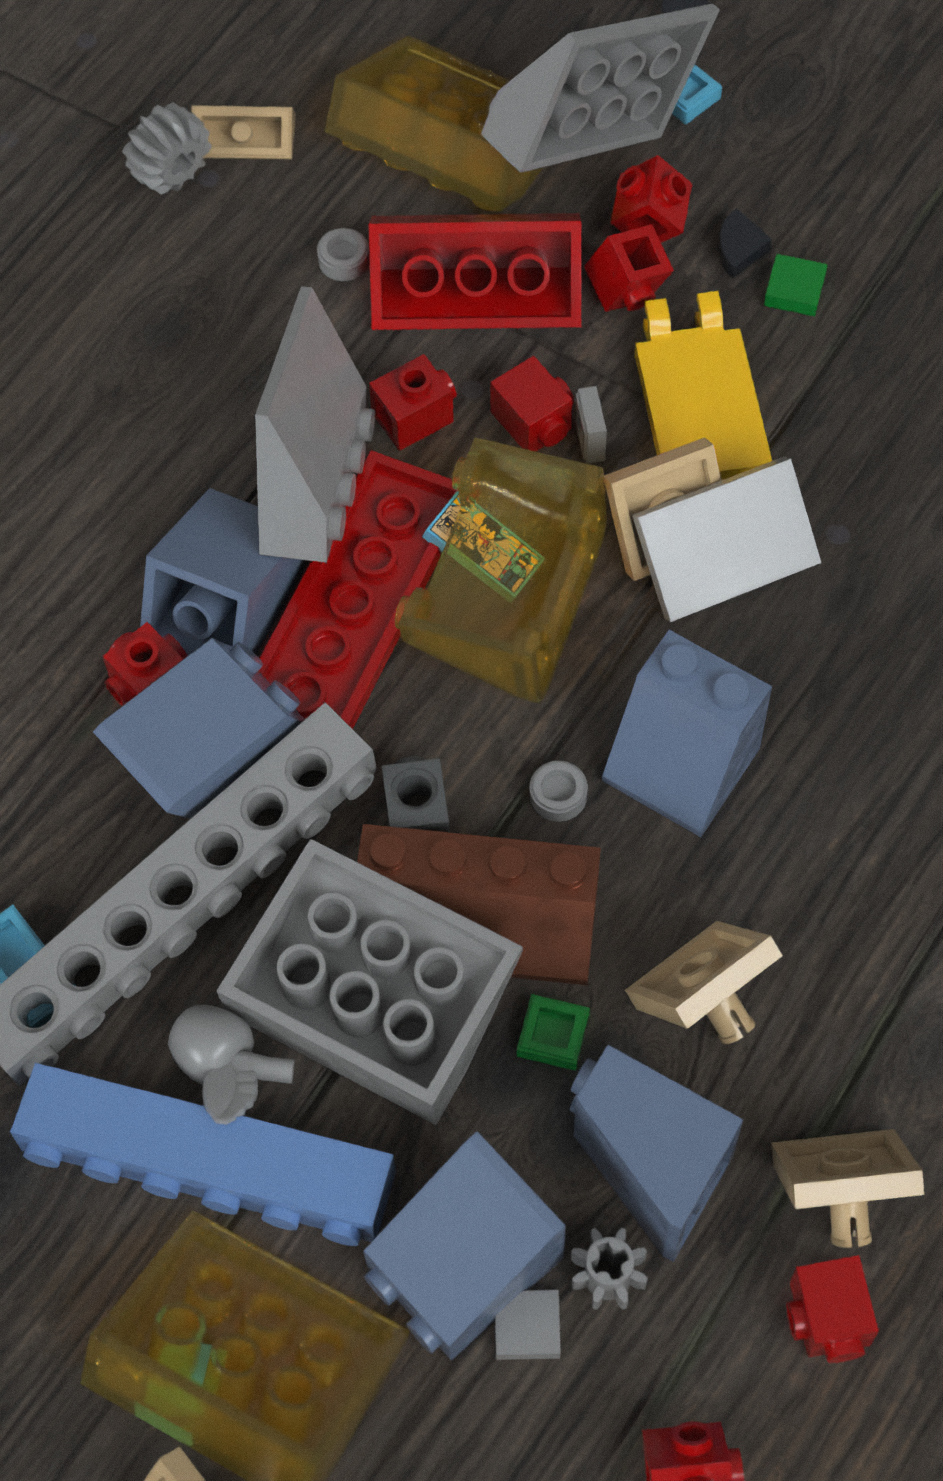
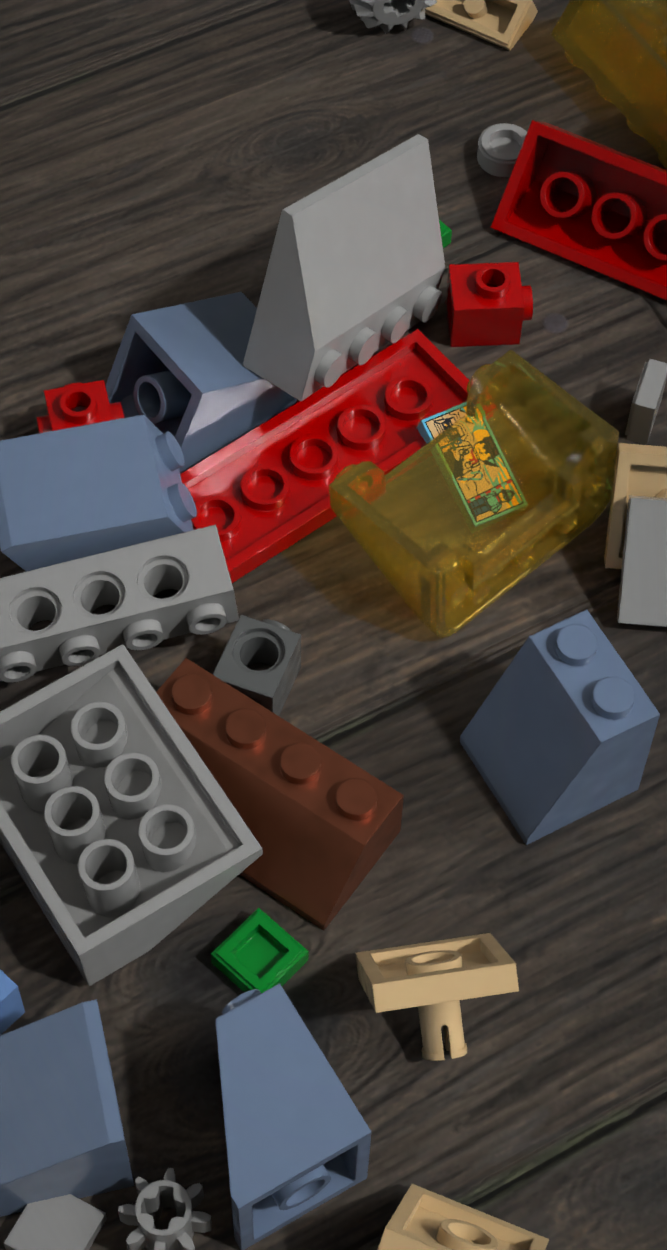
camera: 25 degrees right, 5 degrees down
red brick [490,356,574,456] -> none
light grey tile [530,761,588,822] -> none

